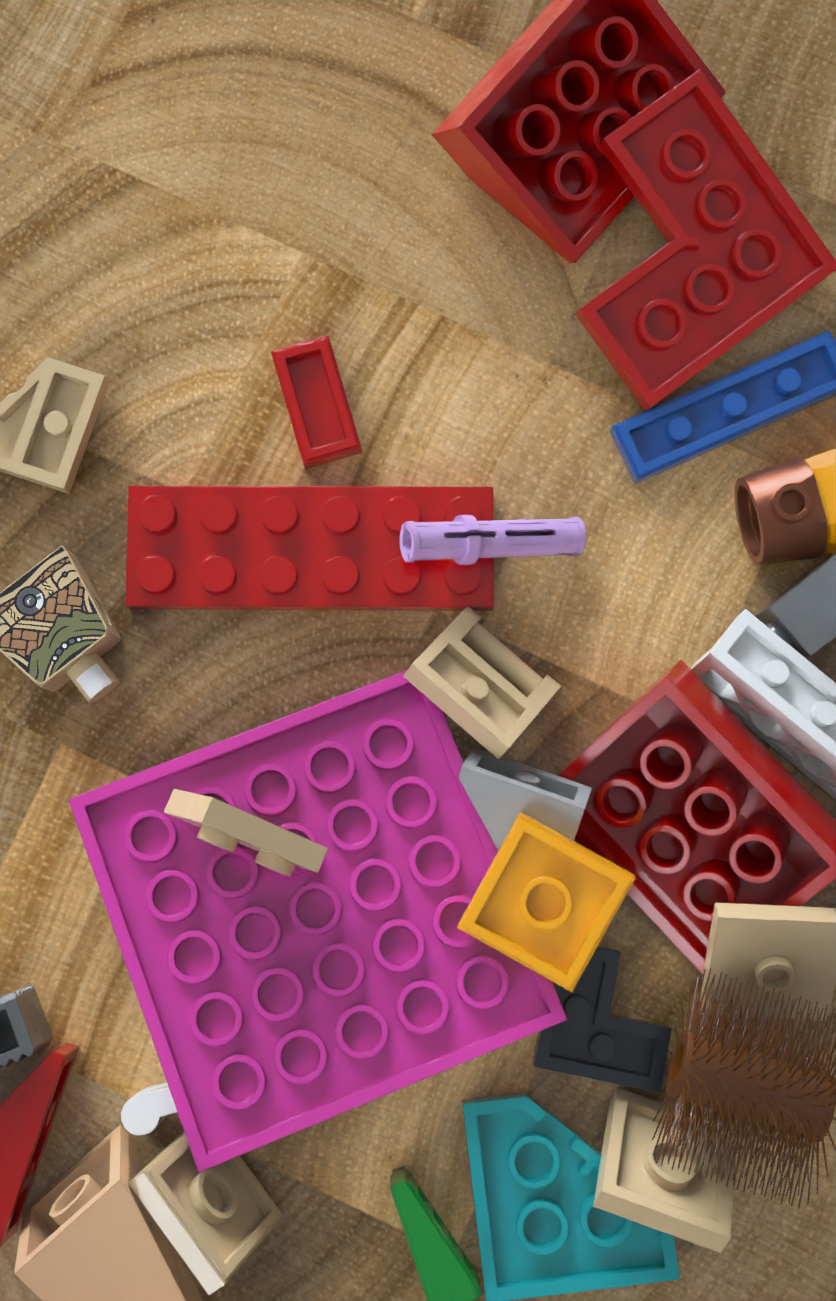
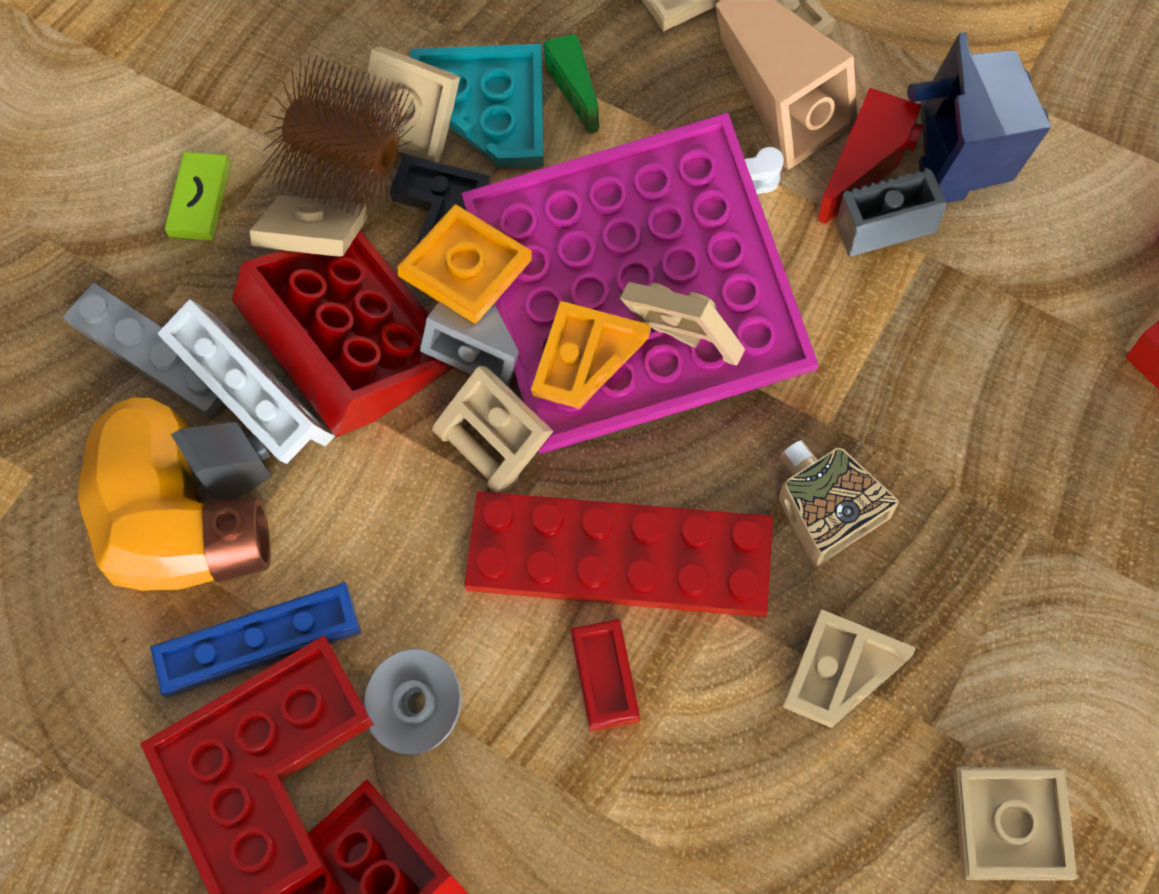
camera: 170 degrees left, 15 degrees down
tan plate [128,1132,283,1295] -> none
lavender pin [399,515,586,565] -> none
none -> light grey dish [364,649,462,755]
none -> light orange wing [531,301,651,409]

